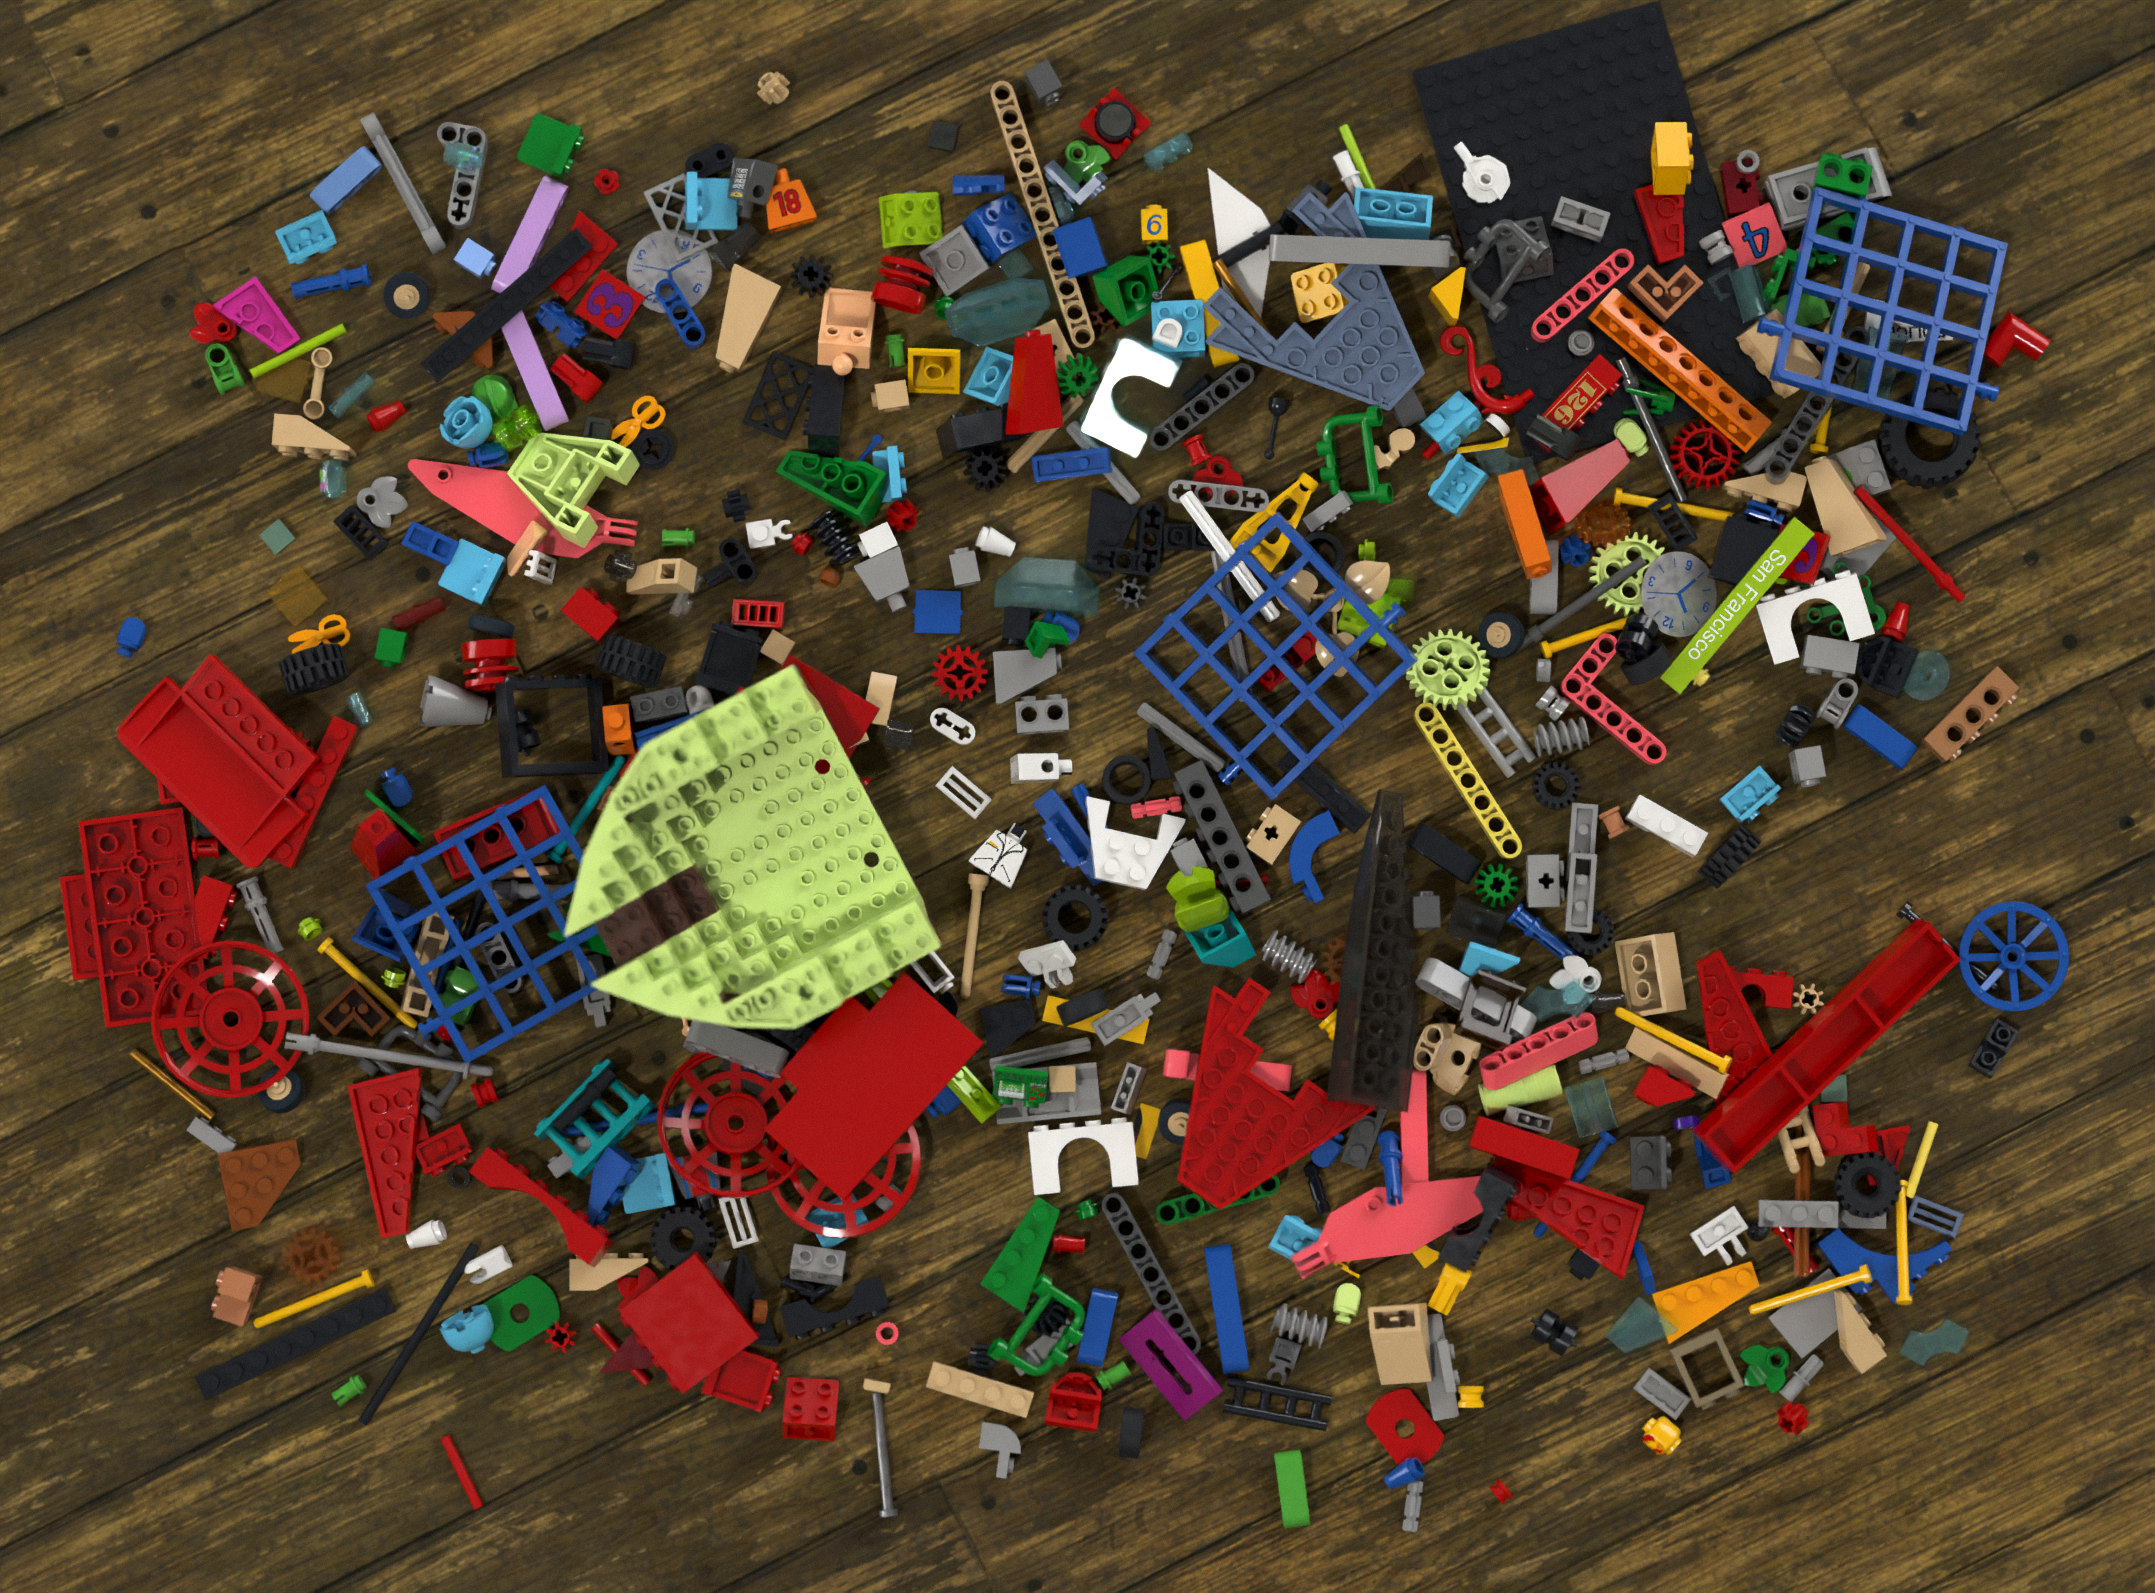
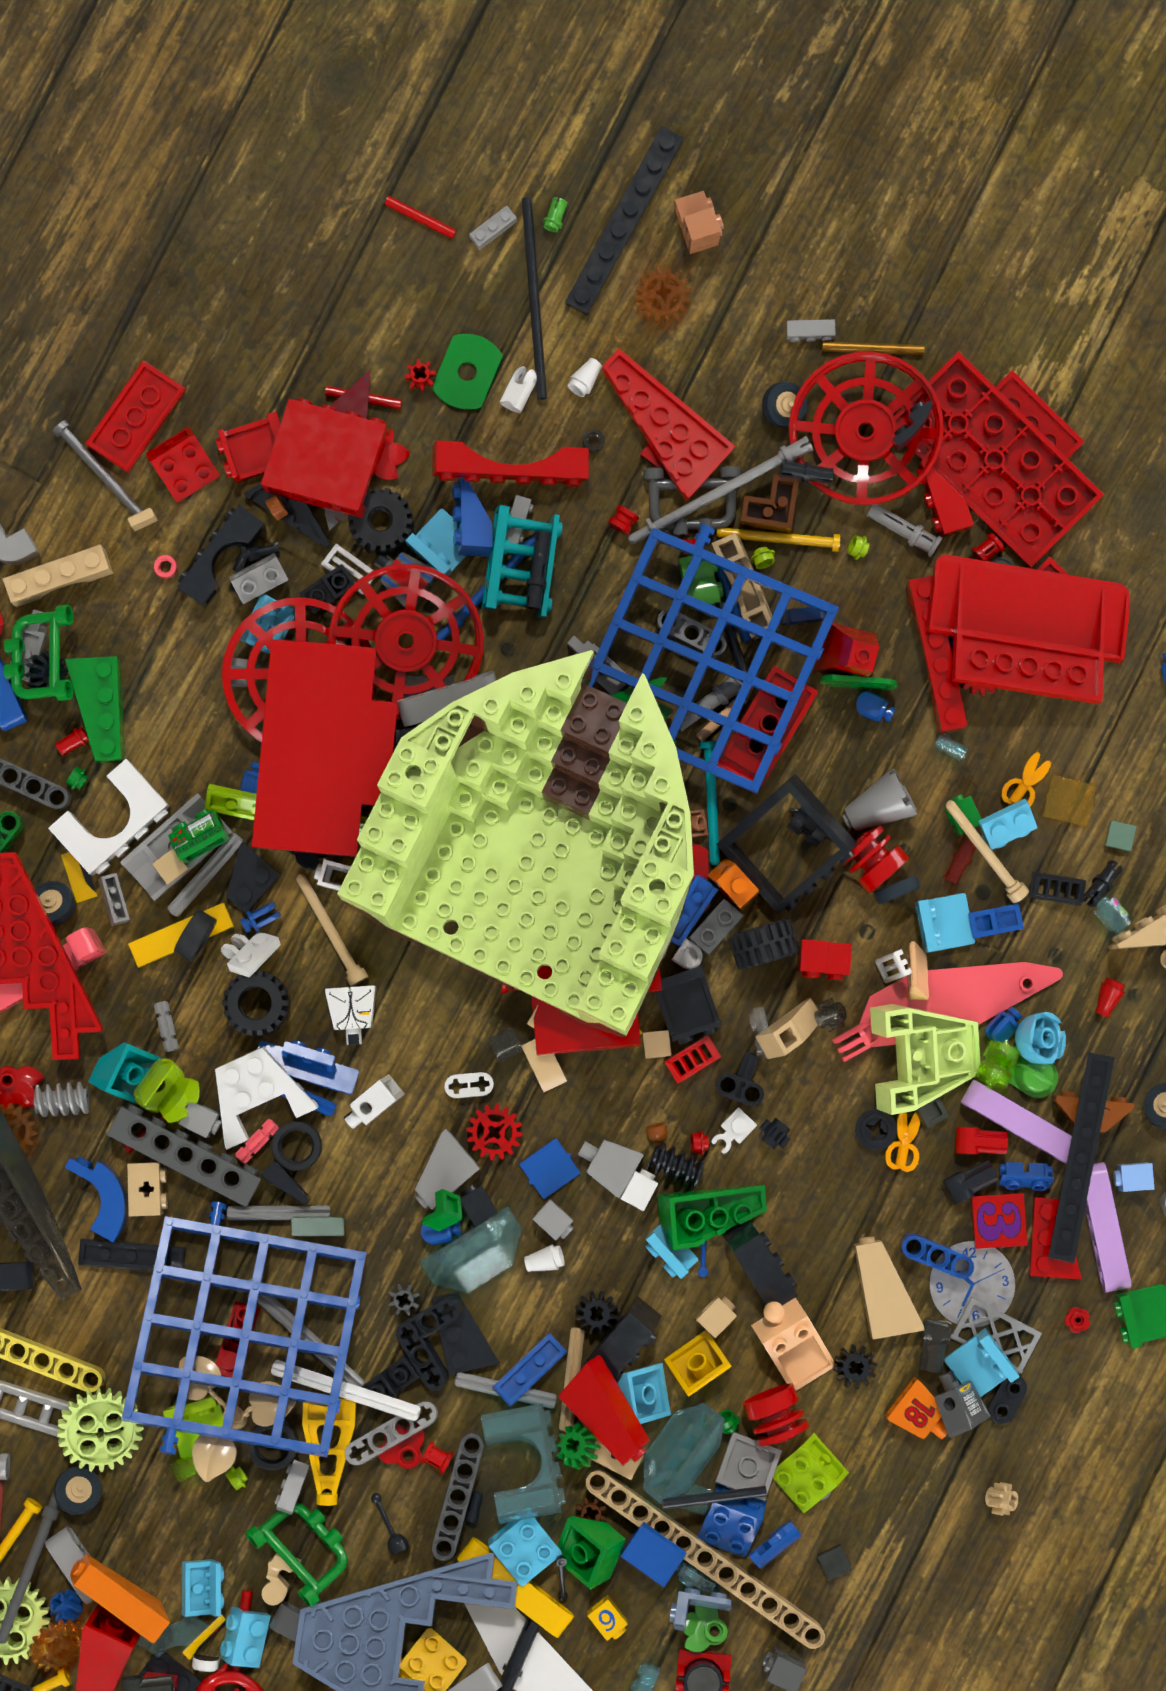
camera: 135 degrees right, 0 degrees up
dark orange plate [217,1138,300,1231] -> none
yellow bar [253,1269,375,1328] -> none
black tyre [278,643,350,695] -> none
clear light blue pin [327,371,376,419] -> none
blue slope [352,905,420,963] -> none
light grey plate [356,476,408,528] -> none
red bracket [416,1123,474,1177] -> none
medium azure cylinder [440,1305,494,1354] -> none
tan slope [570,1253,650,1291] -> none
bright green pin [662,528,695,549] -> none
black window [742,351,814,440] -> none
bright green pin [884,334,906,368] -> none
red gear [885,499,919,532] -> none
white tile [936,766,992,820] -> none
black gear [968,1343,995,1376] -> none
light grey brick [1015,694,1069,735] -> none
light grey hinge [1091,992,1161,1046] -> none
green gear [1144,241,1175,275] -> none
white tile [1152,318,1182,350] -> none
pearl gold bar [1213,258,1271,334] -> none
light grey axle [1536,658,1551,682] -> none
none -> red plate [85,360,186,474]
none -> slope [291,1217,346,1236]
none -> black slope [299,564,355,615]
none -> light grey piece [469,206,517,251]
none -> black bar [662,1486,767,1509]
none -> black pin [779,460,834,485]
none -> black slope [892,400,933,451]
none -> tan piece [946,800,1029,903]
none -> medium azure bracket [978,799,1037,850]
none -> black pin [1082,860,1123,907]

